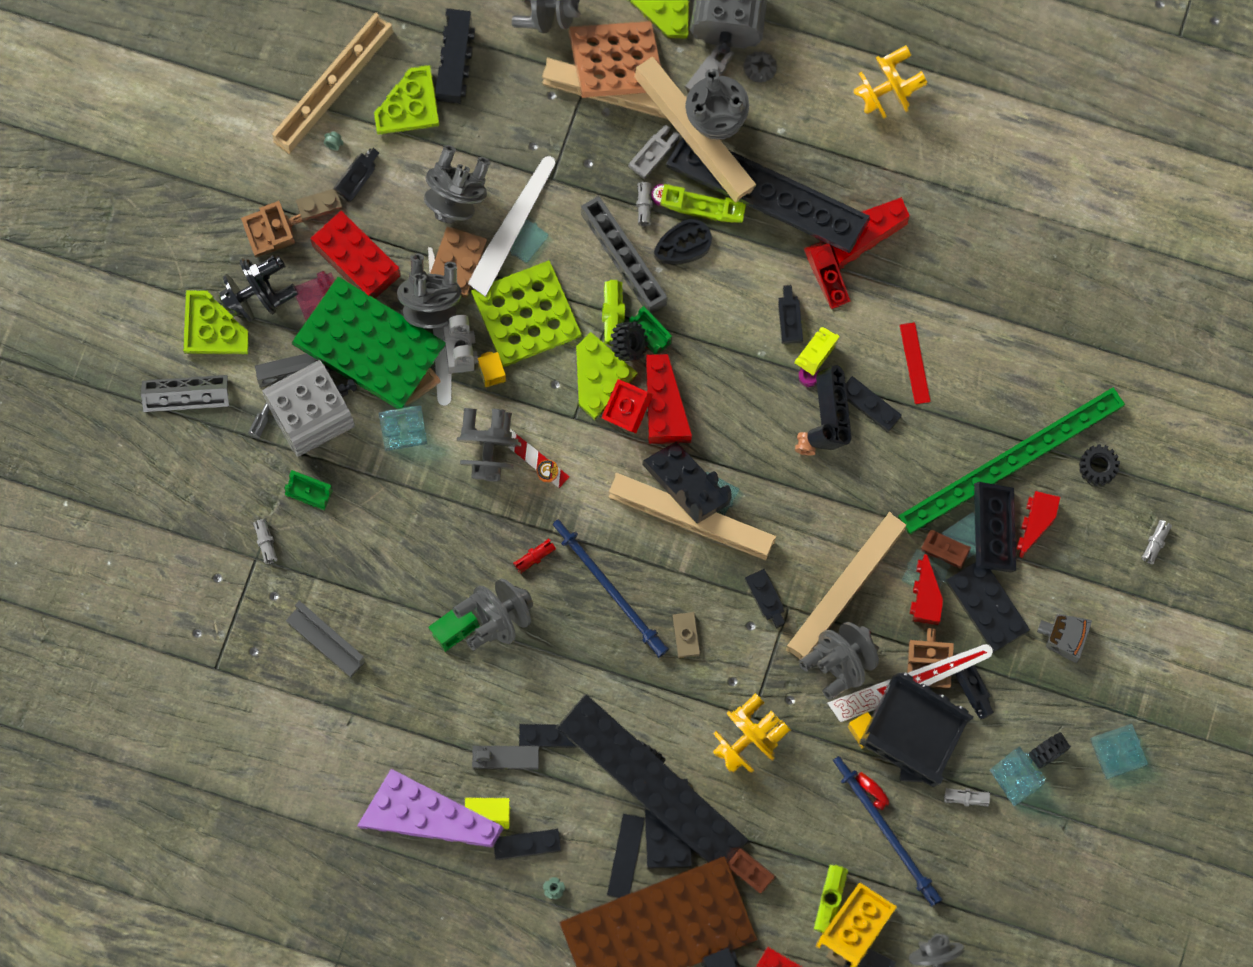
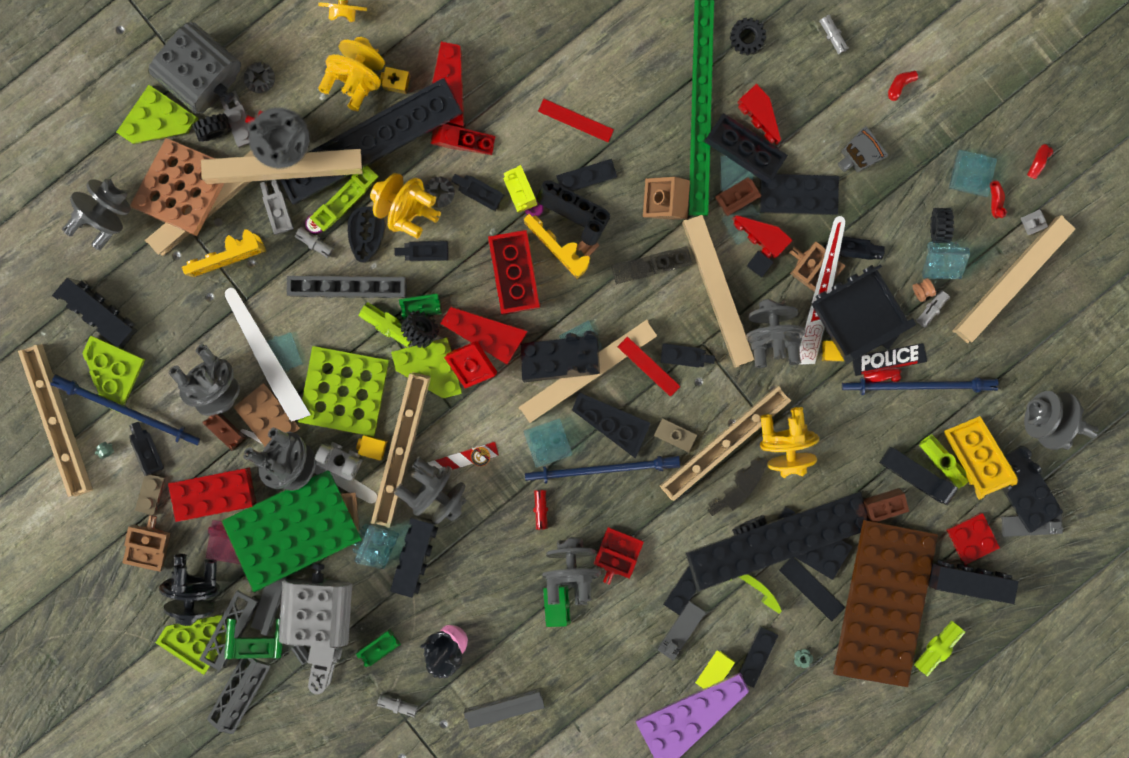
camera: 55 degrees left, 15 degrees up
none -> dark blue bar [50,374,201,446]
none -> yellow hinge [182,229,266,277]
none -> black tyre [193,113,232,142]
none -> dark grey fence [199,590,260,671]
none -> copper hinge [202,413,246,451]
none -> green plate [225,618,282,659]
none -> light grey brick [307,646,342,694]
none -> yellow piece [318,37,385,111]
none -> yellow piece [370,173,441,239]
none -> tan tile [371,372,431,528]
none -> yellow brick [380,67,411,94]
none -> black wedge [390,515,439,598]
none -> black hinge [394,241,449,262]
none -> black hair [420,625,468,679]
none -> dark grey gear [424,176,455,208]
none -> red brick [488,230,540,315]
none -> clear light blue plate [523,418,572,468]
none -> yellow hinge [524,214,590,280]
none -> black wing [572,392,651,459]
none -> red plate [593,527,644,585]
none -> clear smoke slope [611,246,692,285]
none -> red sticker [617,337,680,397]
none -> medium nougat slope [643,177,690,220]
none -> tan tile [659,386,791,501]
none -> clear smoke slope [706,456,768,516]
none -> lime slope [730,574,782,614]
none -> black tile [746,250,774,278]
none -> sticker [852,343,927,376]
none -> black beam [879,446,958,505]
none -> red arm [888,71,918,101]
none -> nougat wheel [913,278,936,302]
none -> tan tile [953,215,1075,343]
none -> red arm [990,181,1007,219]
none -> light grey tile [1021,210,1048,236]
none -> red arm [1027,144,1053,179]

